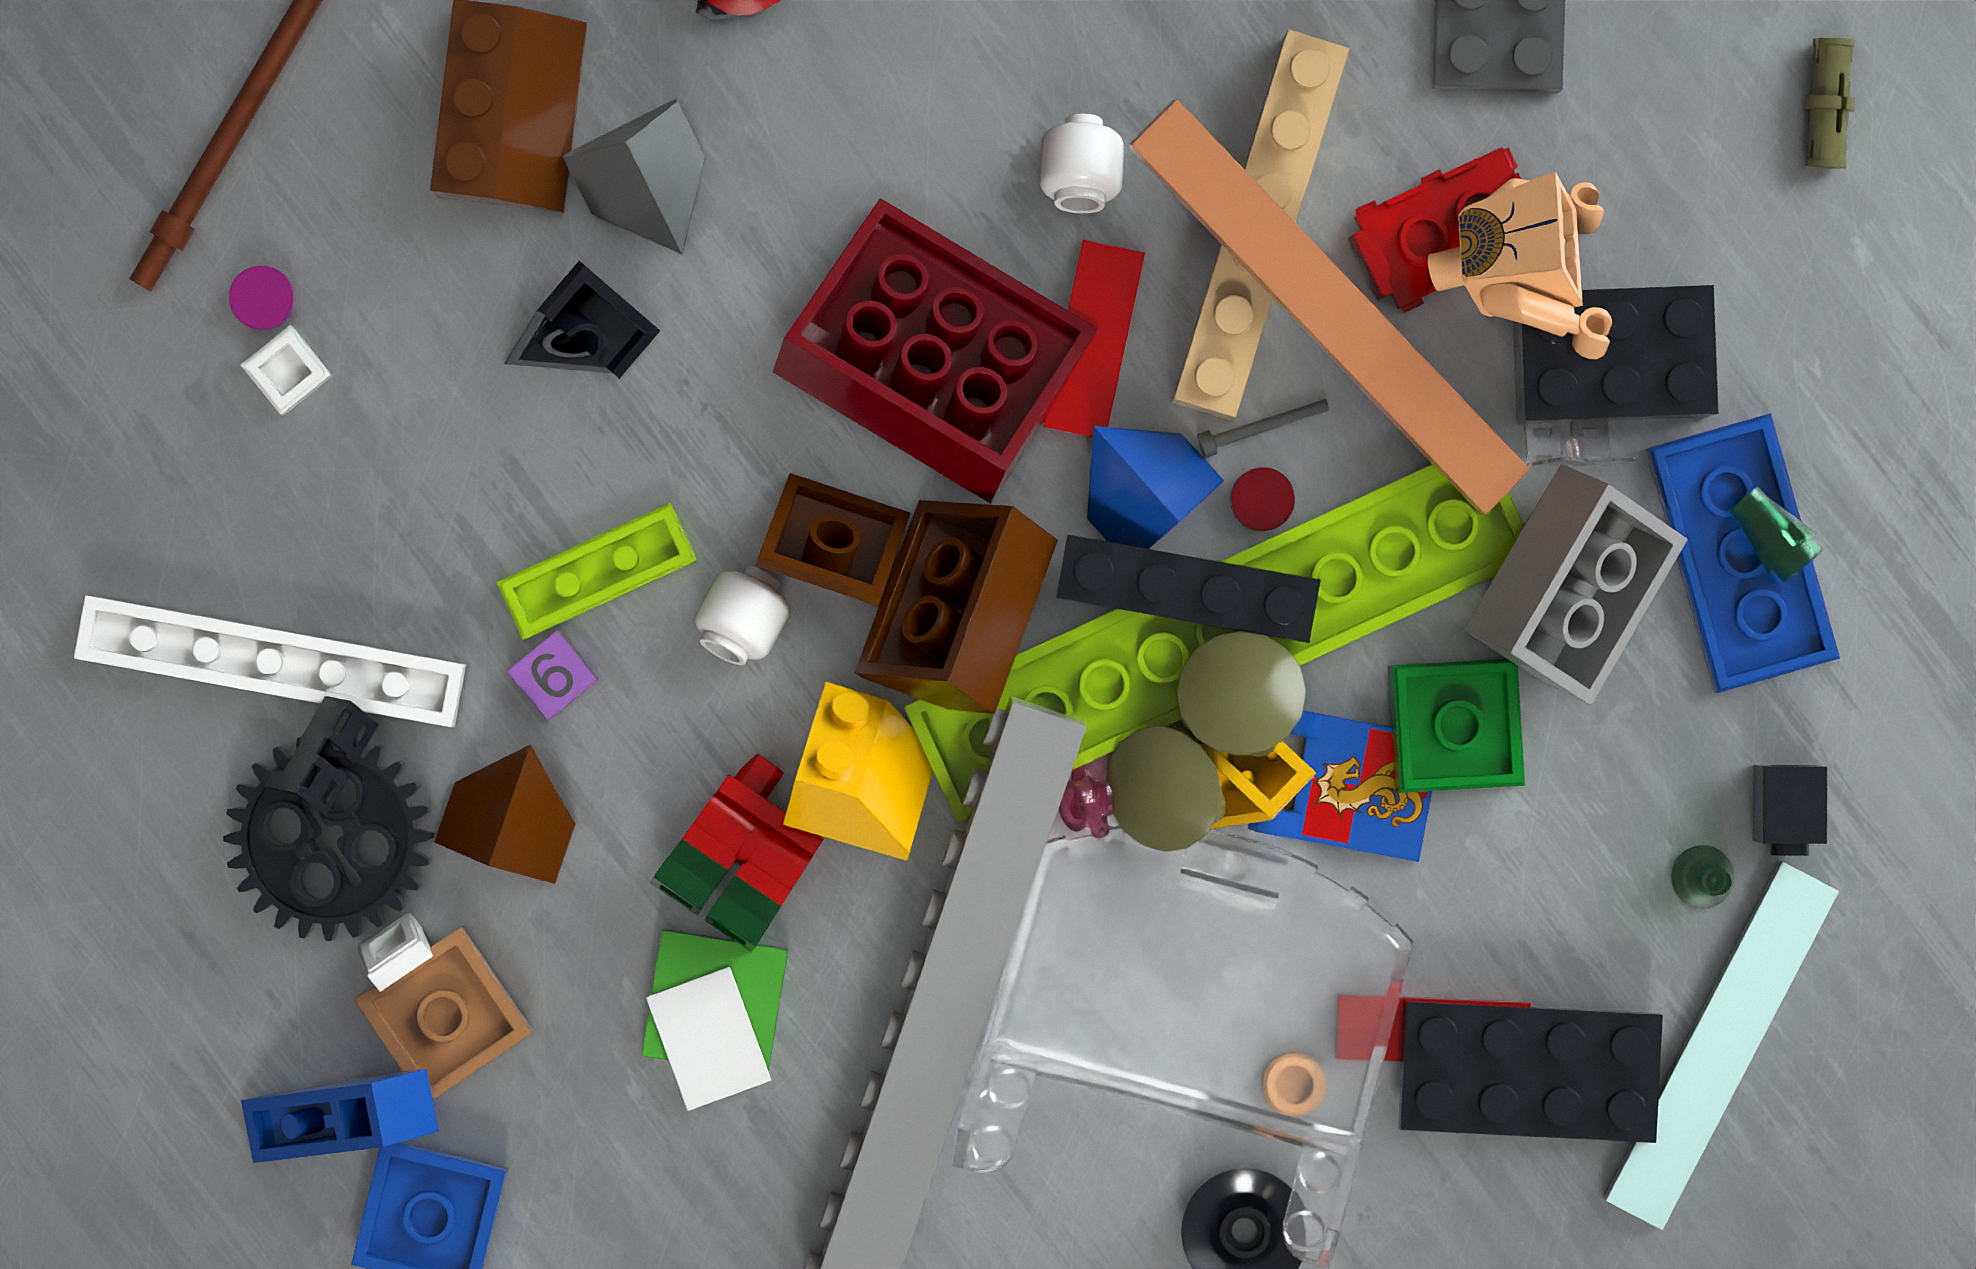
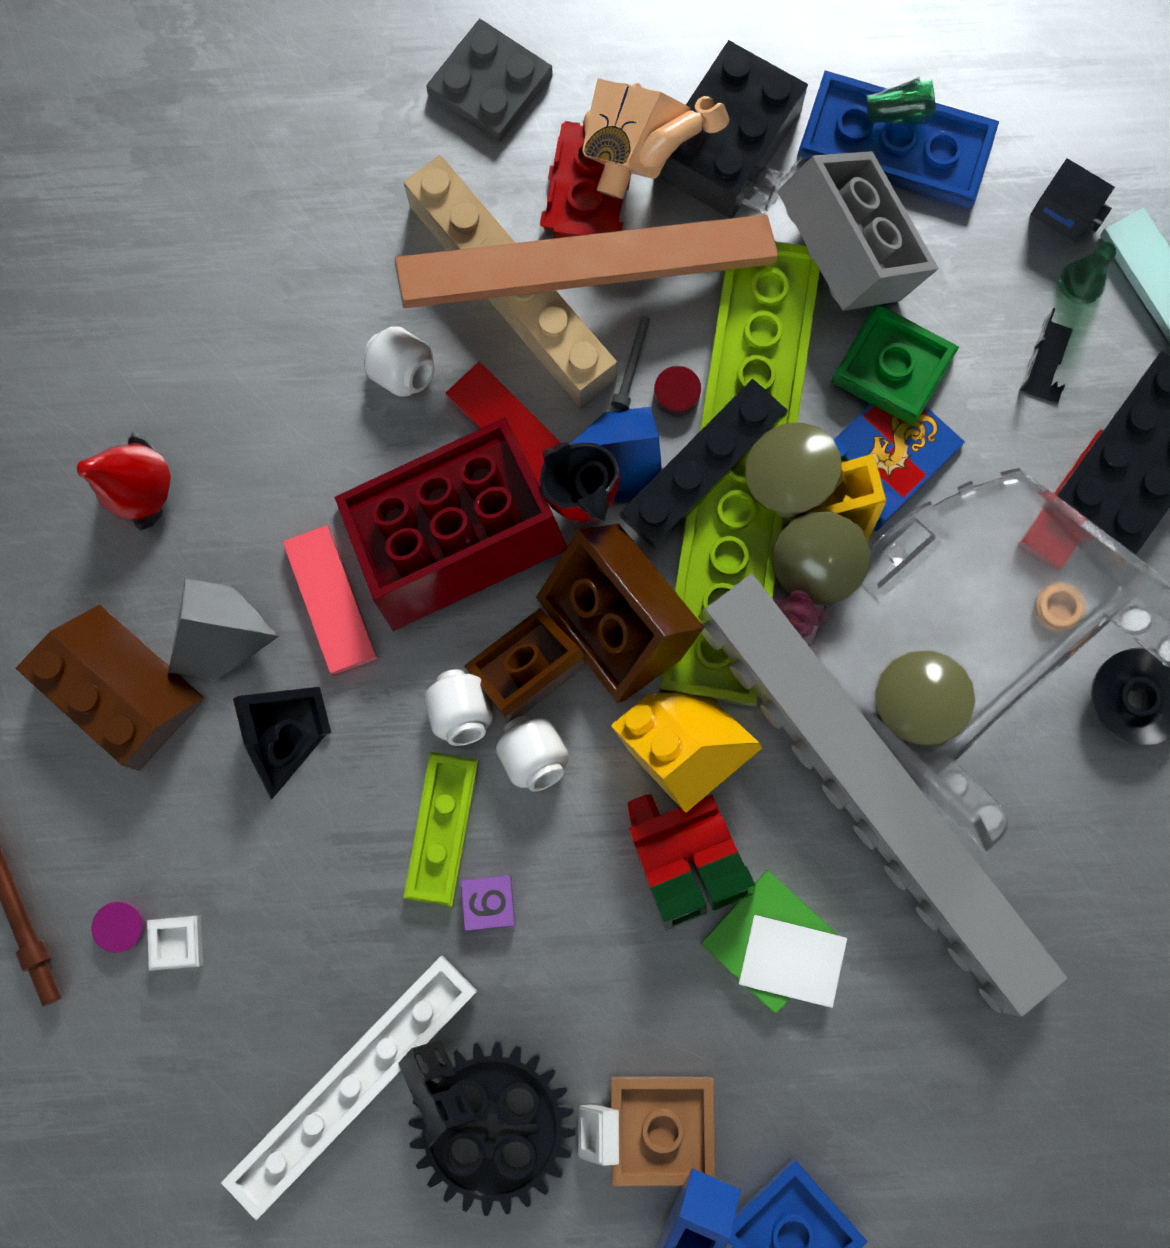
camera: 55 degrees left, 10 degrees down
reddish brown slope [434,744,576,884] -> none
none -> coral tile [282,525,378,676]
none -> white head [425,669,494,746]
none -> black hat [540,442,620,524]
none -> olive dish [875,650,975,748]
none -> black piece [1019,308,1073,404]

